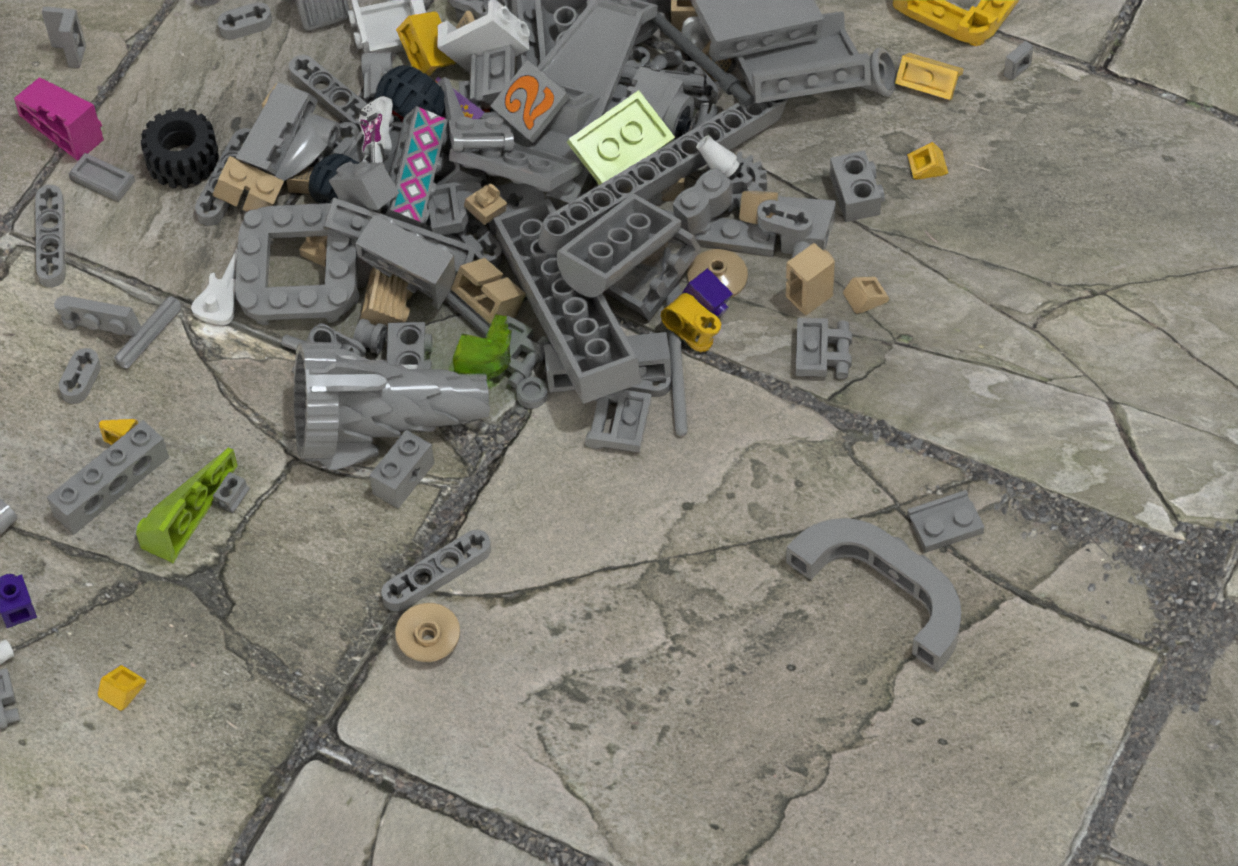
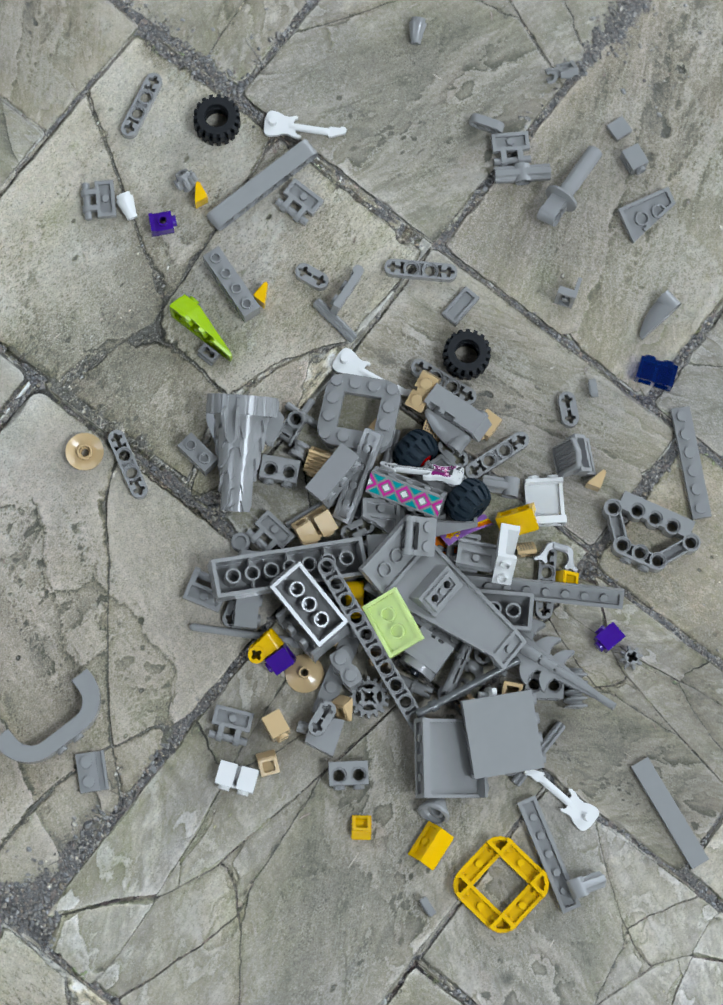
camera: 90 degrees right, 20 degrees up
dark pink wedge [14,77,104,161] -> none
yellow slope [98,665,146,711] -> none
light grey brick [329,161,399,210] -> none
clear neon green brick [452,314,512,379] -> none
tan tile [464,184,507,225] -> none
light grey tile [490,60,571,143] -> none
white cone [696,135,739,177] -> none
none -> white piece [215,760,259,797]

